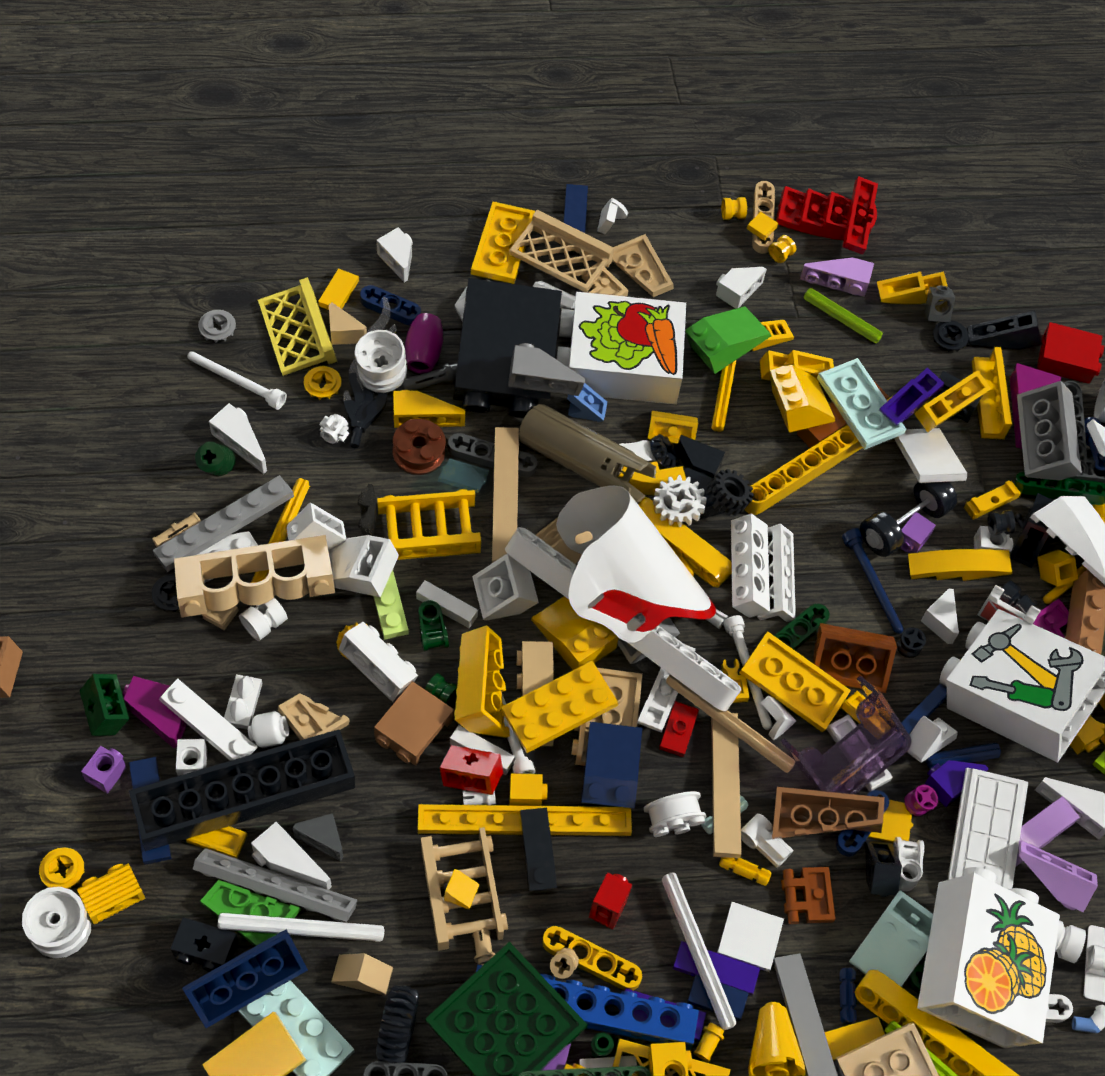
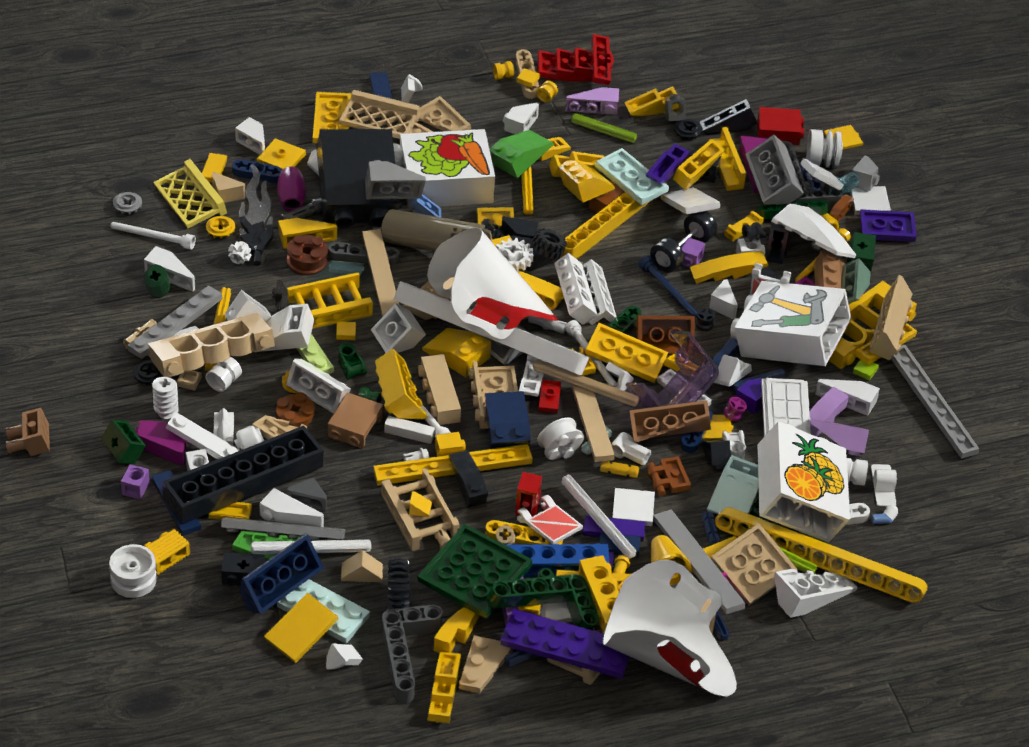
camera: 10 degrees left, 15 degrees down
yellow gear [39,847,85,889] -> none
white wheel [355,330,407,393] -> none
white piece [416,580,478,628] -> none
red brick [440,745,503,795] -> none
yellow plate [501,661,618,753] -> none
yellow brick [1037,550,1078,587] -> none
none -> white piece [152,377,179,419]
none -> yellow plate [257,138,306,170]
none -> dark orange plate [276,392,315,427]
none -> yellow tile [336,322,356,340]
none -> flag [517,495,583,545]

